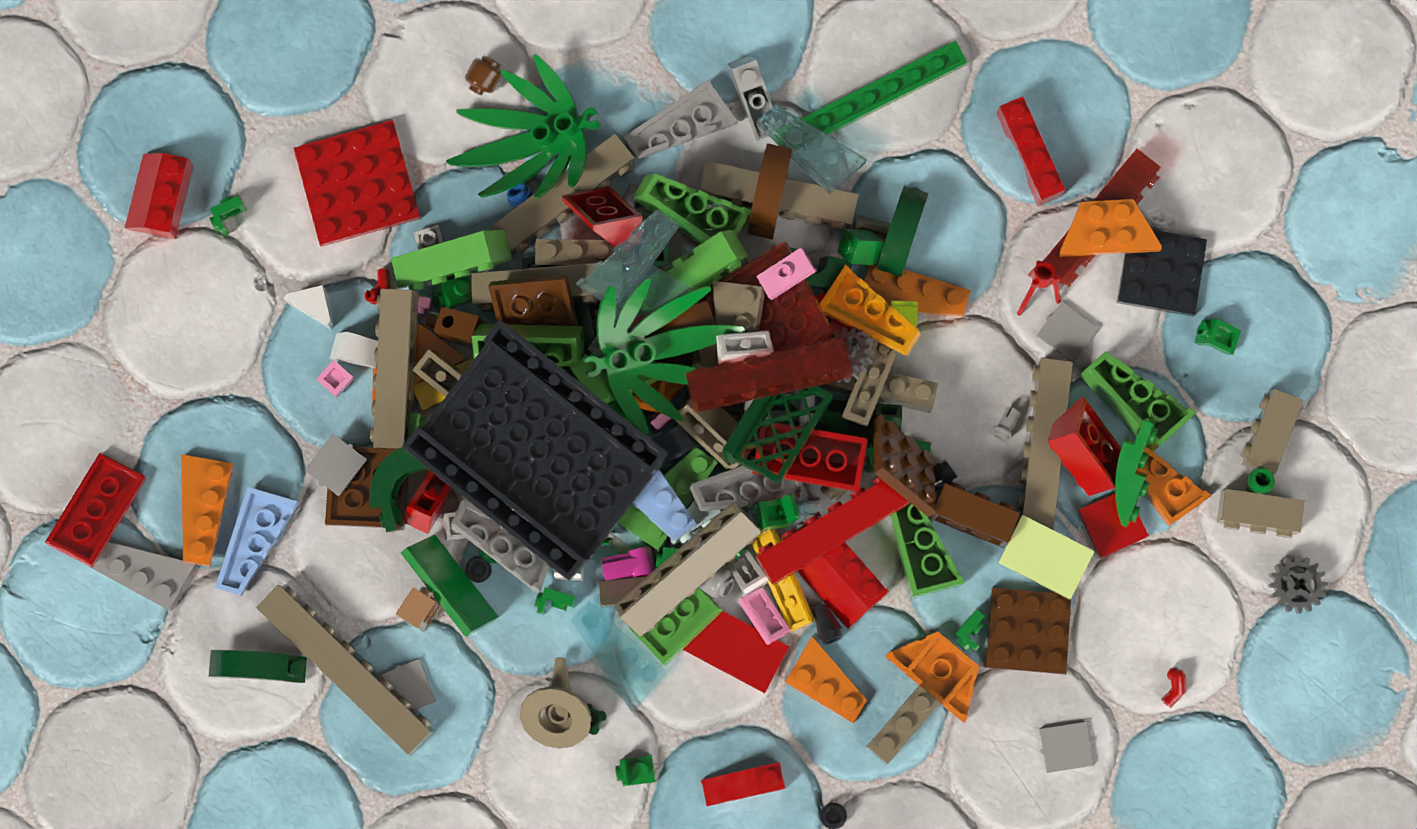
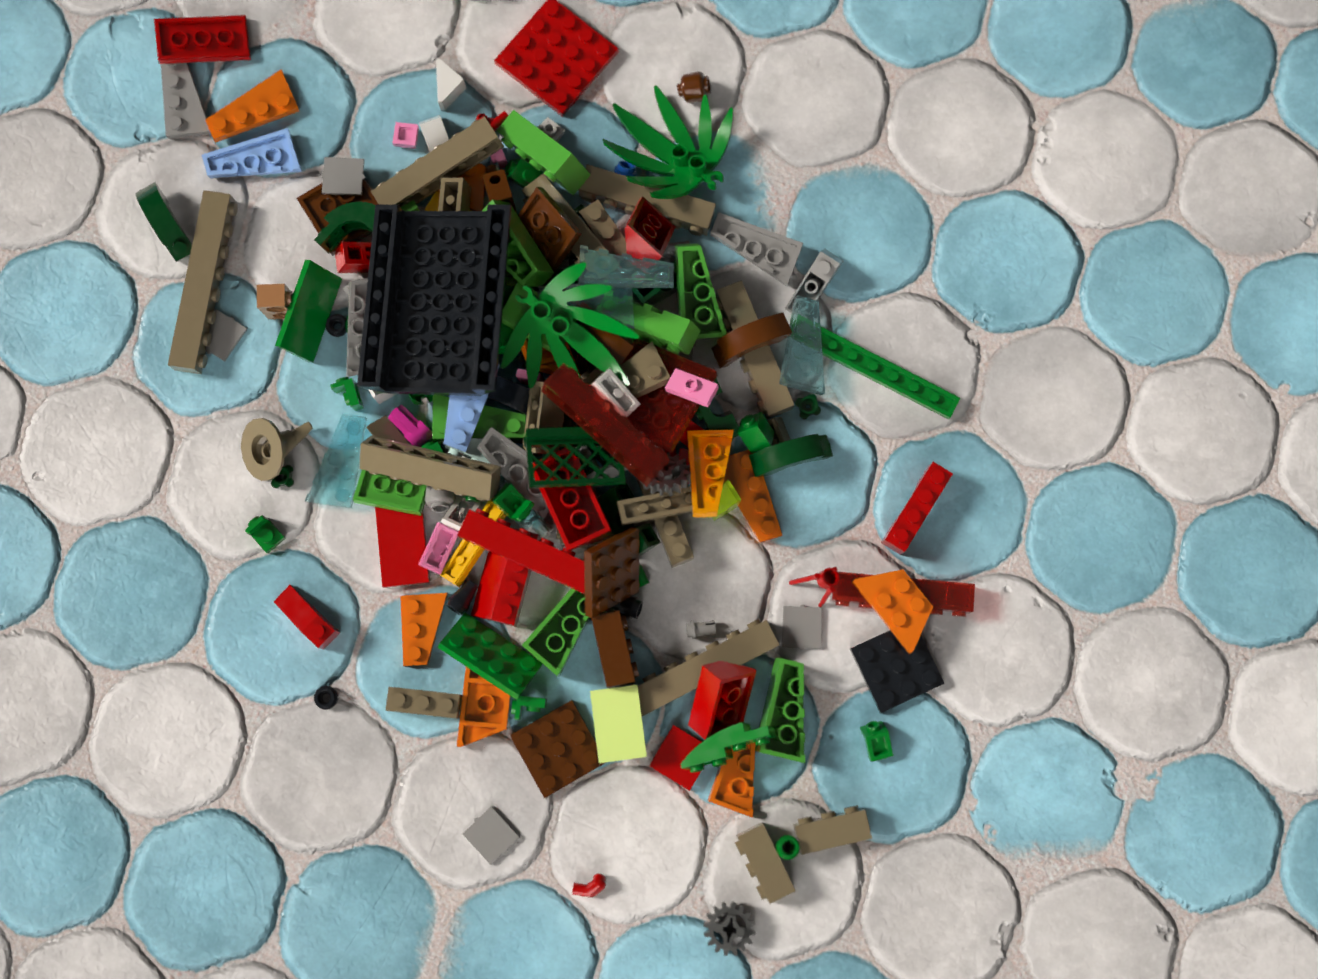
camera: 50 degrees right, 0 degrees up
none -> green plate [438,613,543,700]
none -> dark green plate [795,394,821,419]

